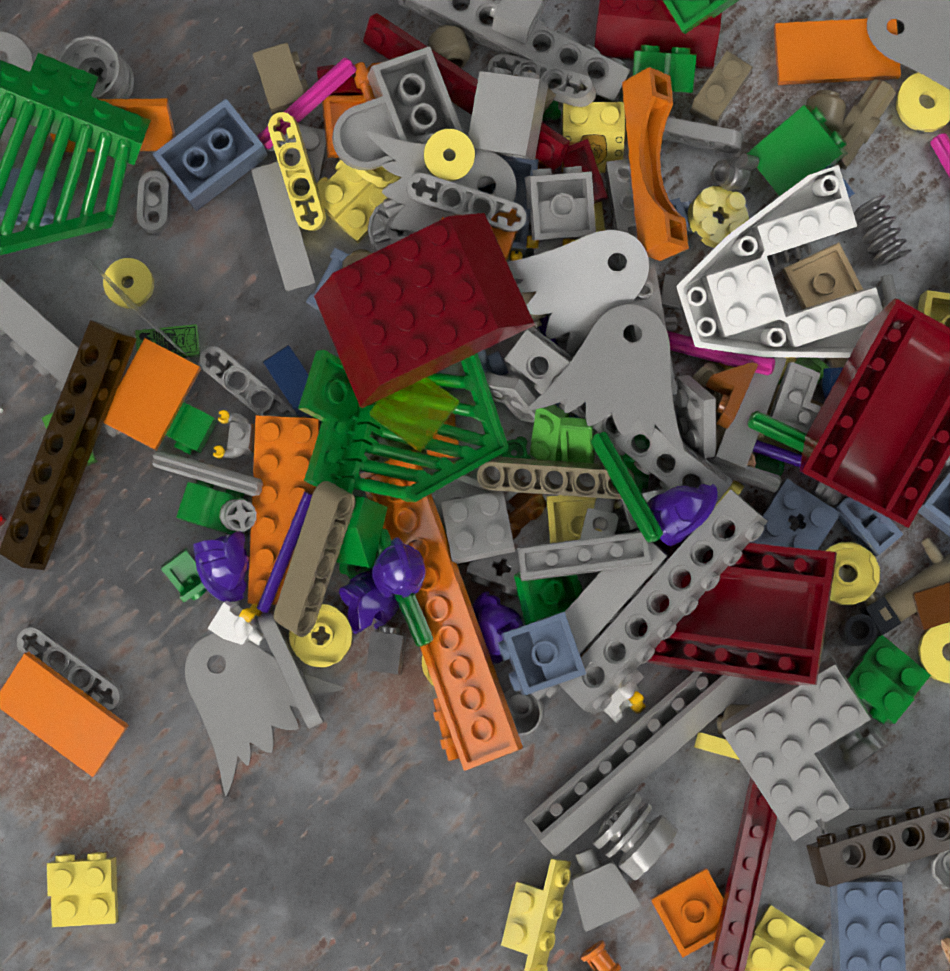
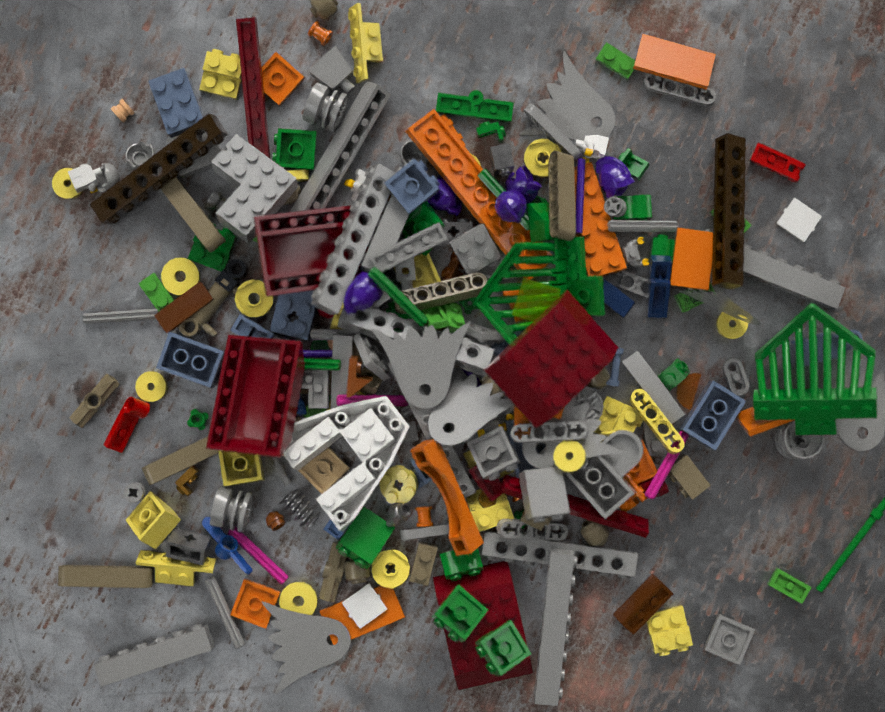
camera: 155 degrees right, 5 degrees up
none -> dark tan beam [161,177,226,253]
none -> dark orange plate [266,511,286,531]
none -> green plate [272,128,317,170]
none -> white piece [342,583,388,629]
none -> light yellow plate [372,549,410,589]
none -> orange bush [415,506,433,527]
none -> green hinge [436,90,514,123]
none -> green bracket [476,121,506,144]
none -> bright green plate [596,42,635,80]
none -> dark blue slope [647,255,672,318]
none -> green bracket [657,358,690,391]
none -> clear orange tile [676,373,701,410]

